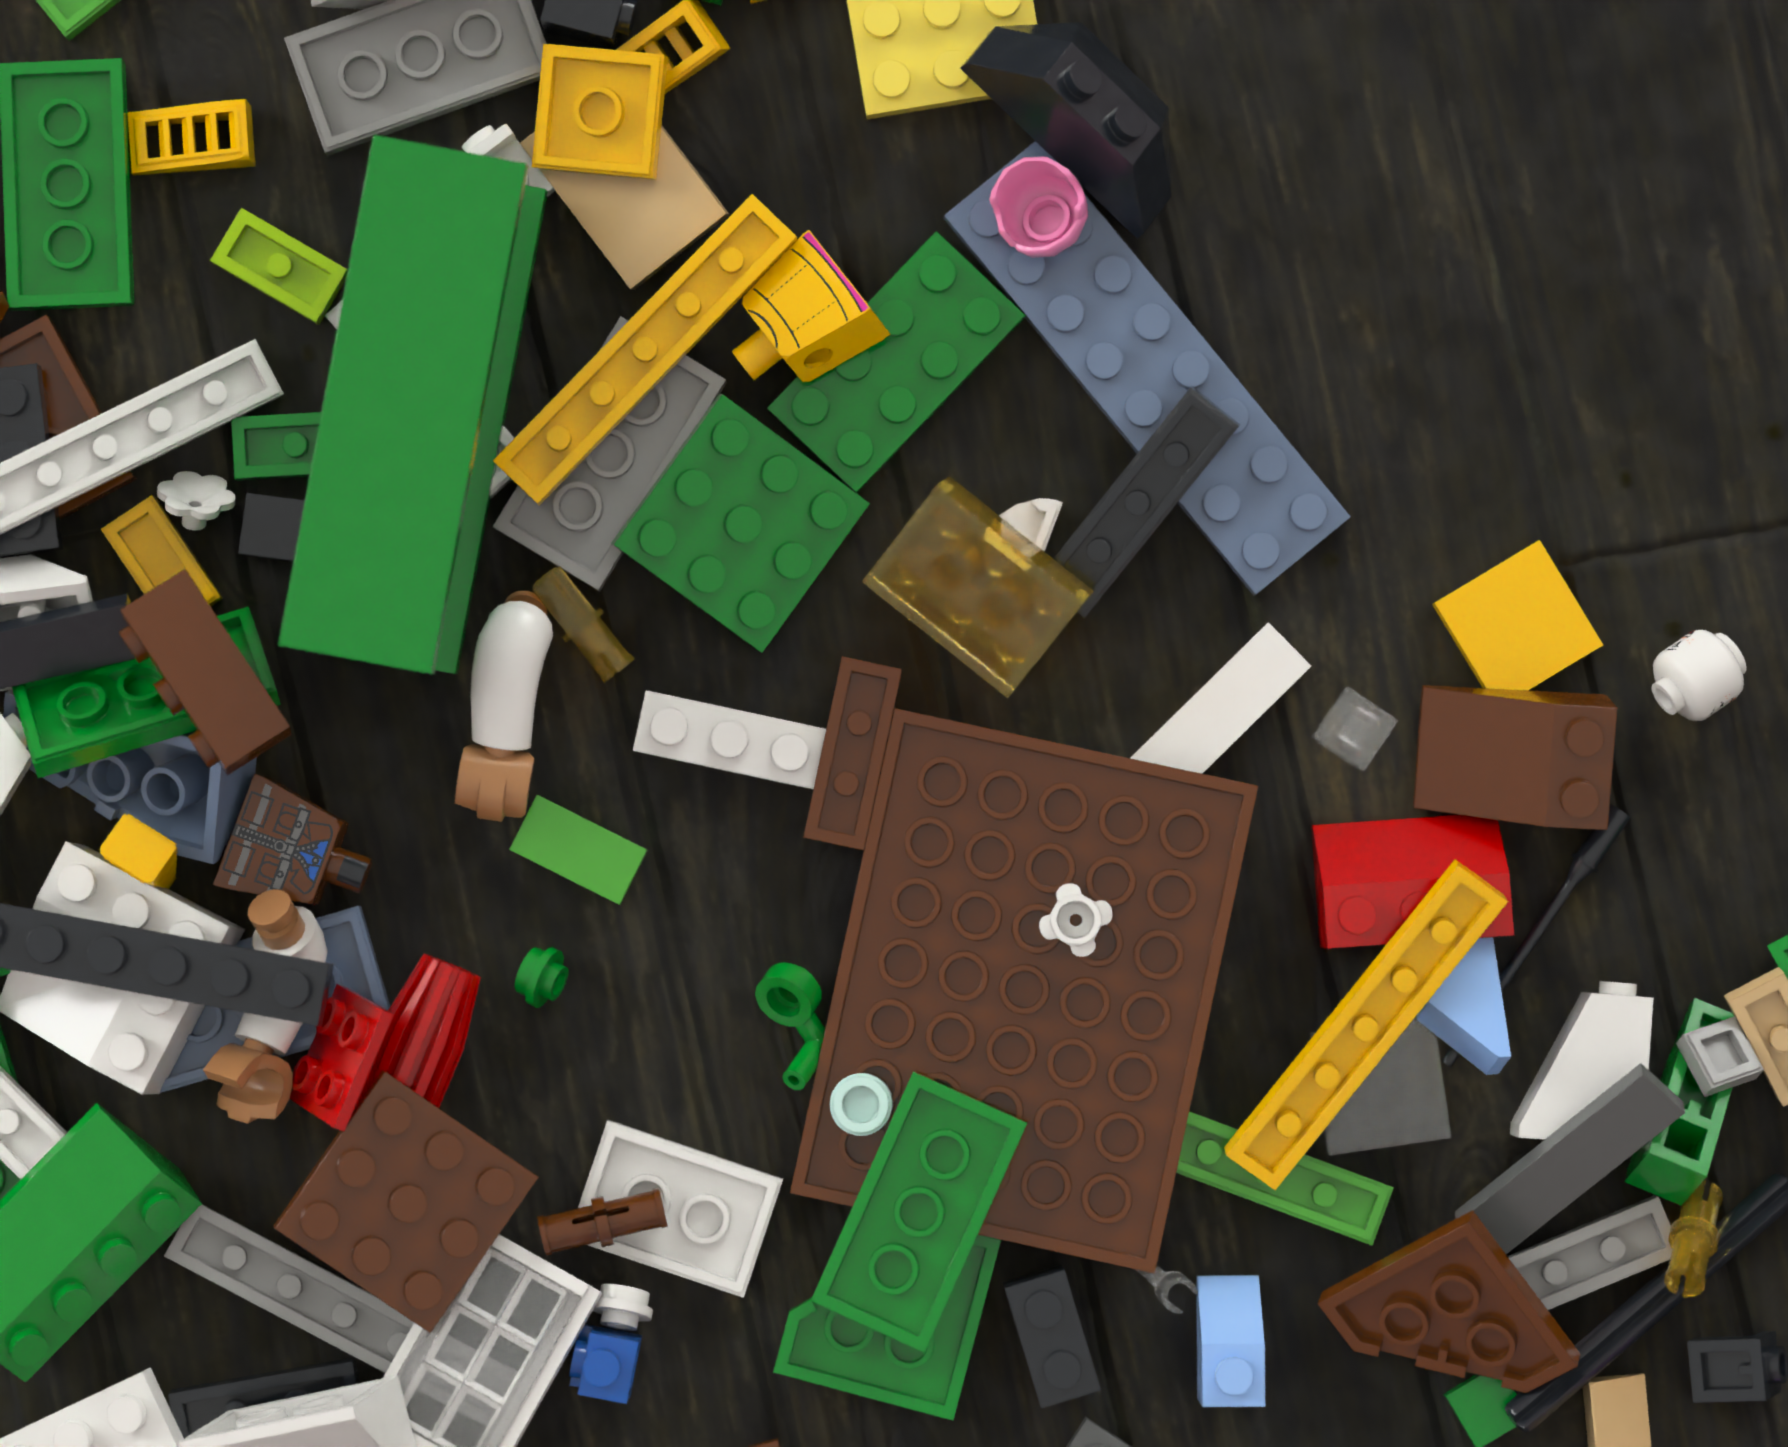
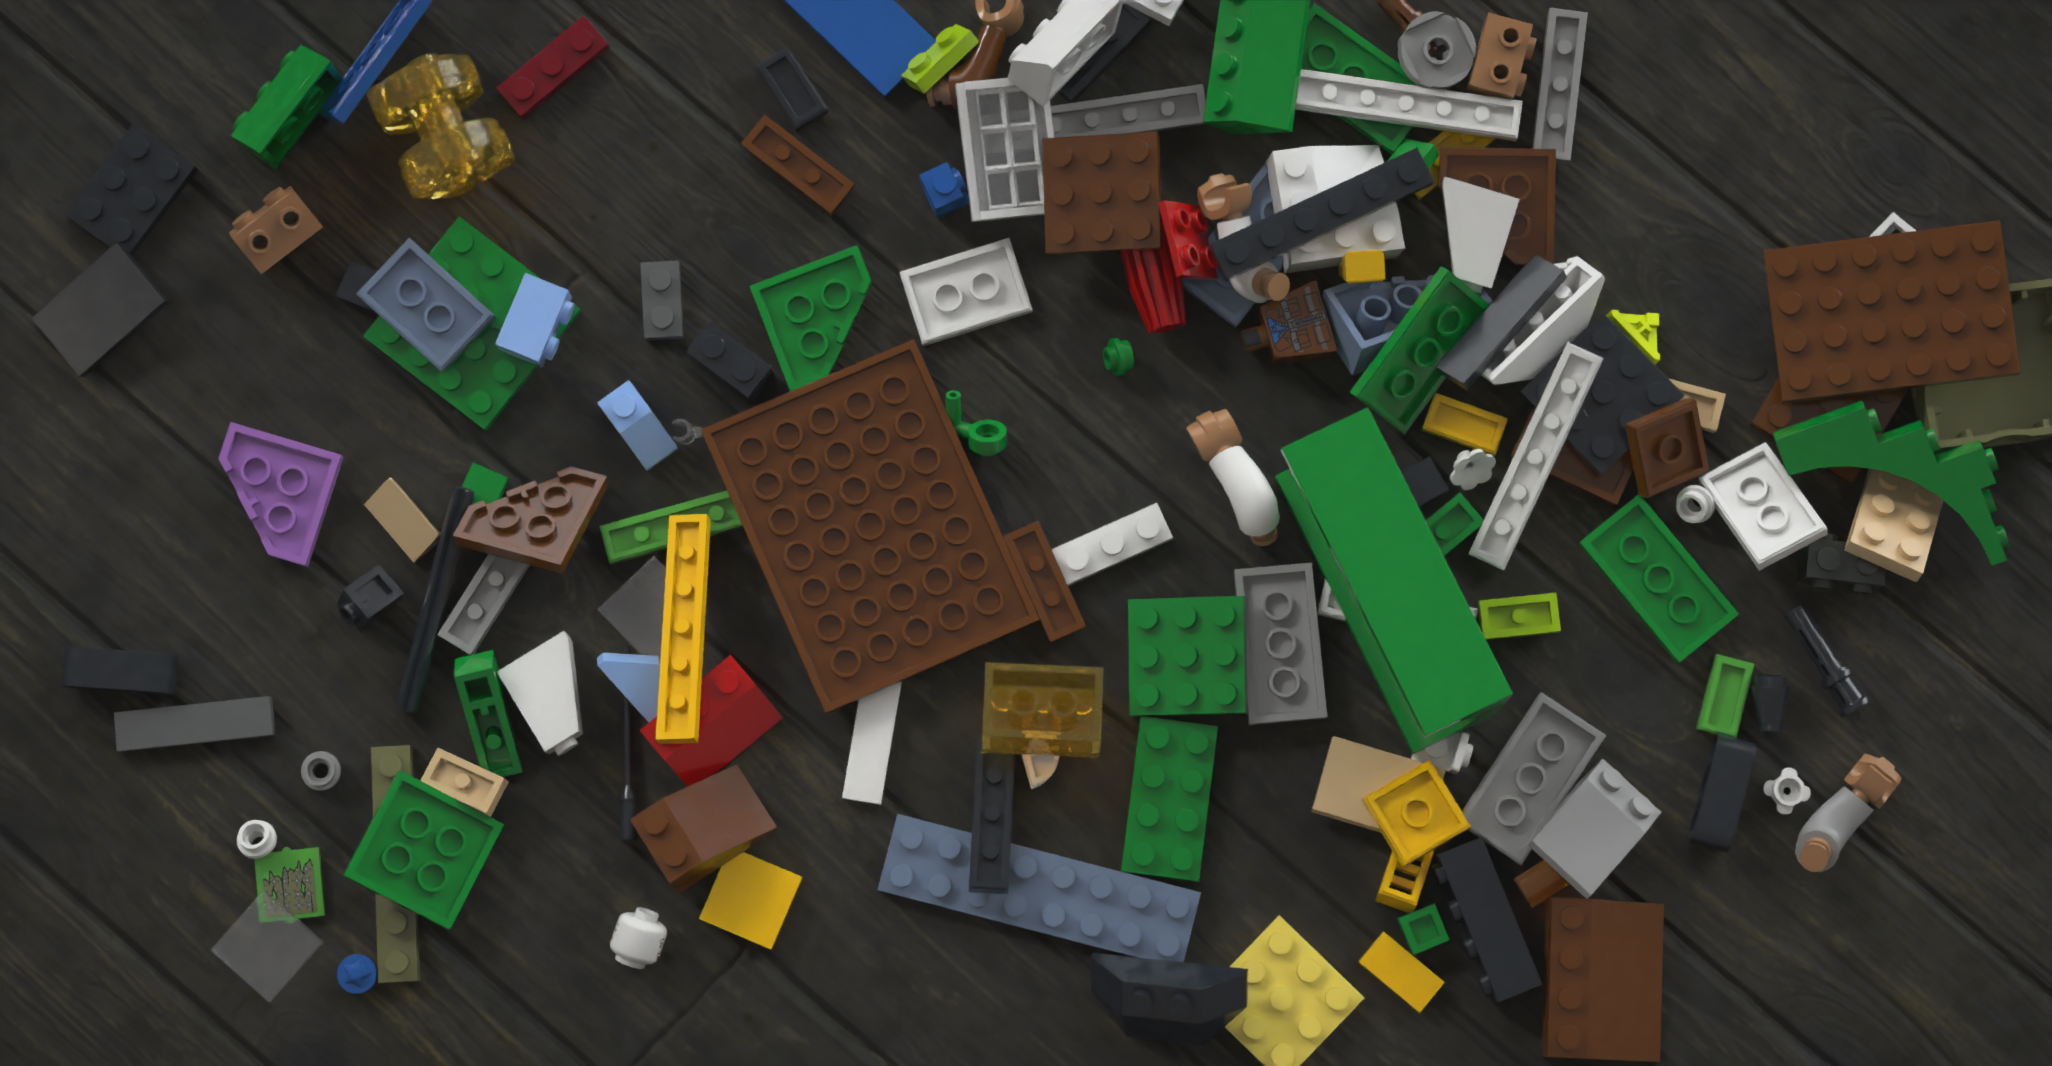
camera: 150 degrees right, 5 degrees down
reddish brown brick [118,569,291,776] -> none
yellow slope [127,99,255,175] -> none
yellow plate [493,194,797,506] -> none
bright green tile [509,795,648,905] -> none
clear yellow axle [532,567,635,683] -> none
reddish brown pin [537,1187,668,1256] -> none
white plate [593,1284,653,1331] -> none
yellow torso [732,230,890,382] -> none
green plate [811,1071,1028,1353] -> none
light aqua tile [830,1073,893,1136] -> none
bright pink hair [990,156,1088,258] -> none
white plate [1039,883,1113,957] -> none
clear tile [1311,686,1399,772] -> none
dark grey tile [1455,1063,1685,1254] -> none
clear yellow pin [1664,1180,1723,1297] -> none
light grey tile [1676,1016,1764,1097] -> none

